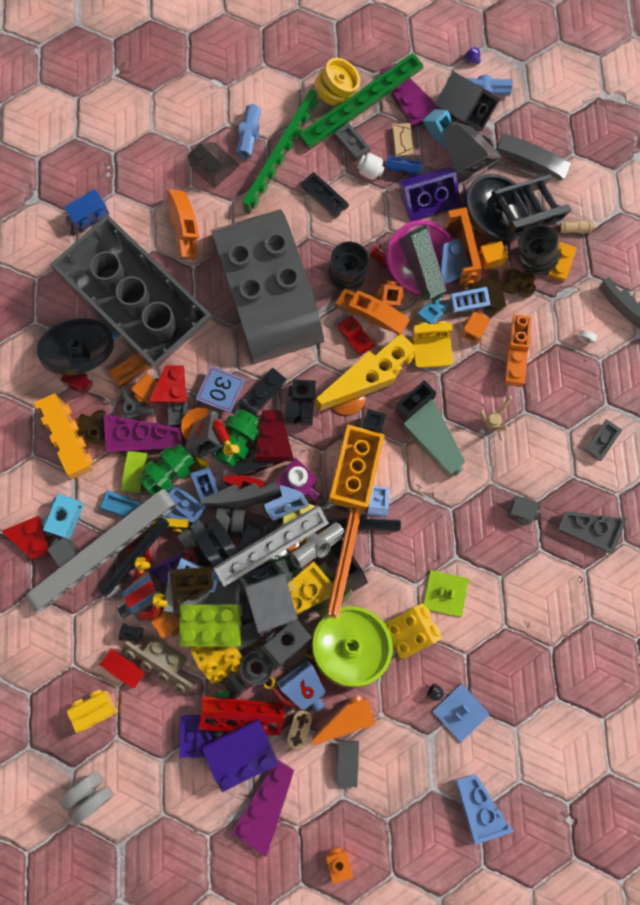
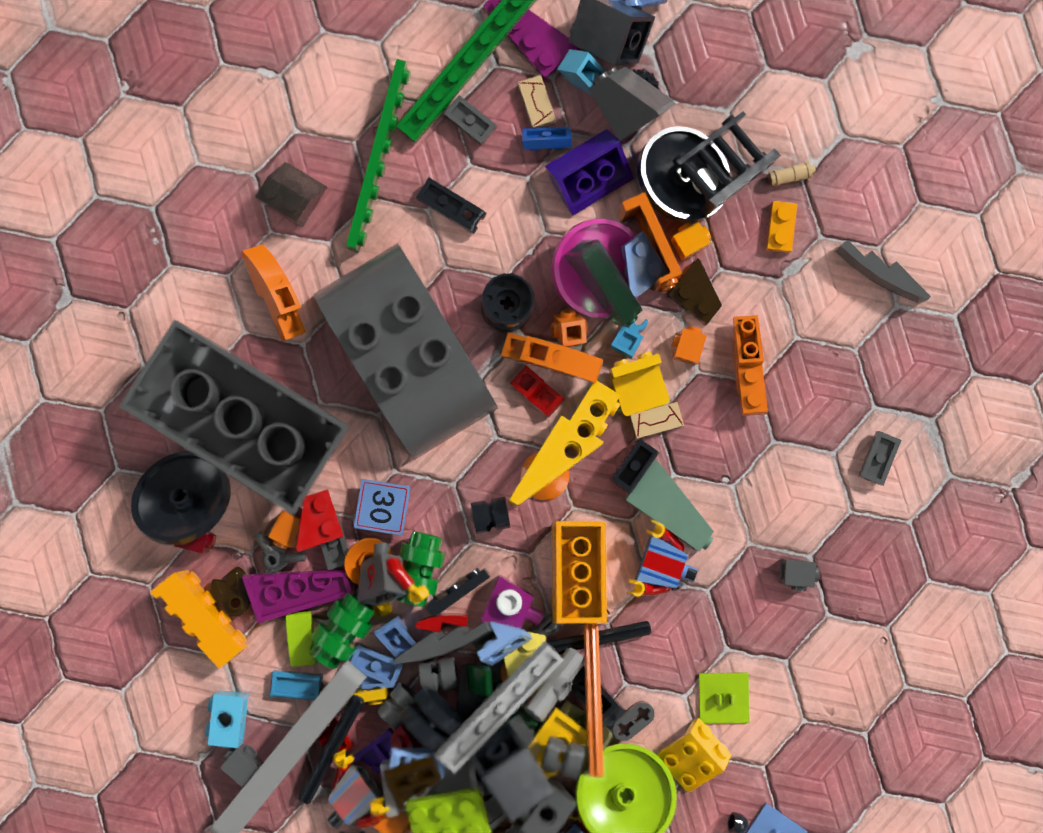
camera: 15 degrees left, 10 degrees up
red wing [2,516,50,560] -> none
blue brick [64,189,110,231] -> none
orange plate [108,355,151,388] -> none
medium blue piece [236,104,261,159] -> none
black plate [238,367,287,416] -> none
dark red wing [255,410,294,462] -> none
black brick [288,379,316,404] -> none
yellow wheel [315,58,360,106] -> none
white head [357,153,385,180] -> none
black brick [362,409,386,433] -> none
light blue slope [367,486,389,517] -> none
red bush [369,244,387,268] -> none
light blue slope [449,287,491,314] -> none
tan plant [481,396,512,432] -> none
dark grey slope [496,133,570,181] -> none
dark brown plate [501,269,536,298] -> none
pearl dark grey wheel [518,224,560,275] -> none
dark grey wing [557,511,627,554] -> none
white tile [577,330,597,344] -> none
none -> dark green slope [466,663,492,696]
none -> dark grey wheel [541,736,585,779]
none -> dark grey beam [612,701,655,741]
none -> torso [627,520,698,596]
none -> tan tile [630,402,684,439]

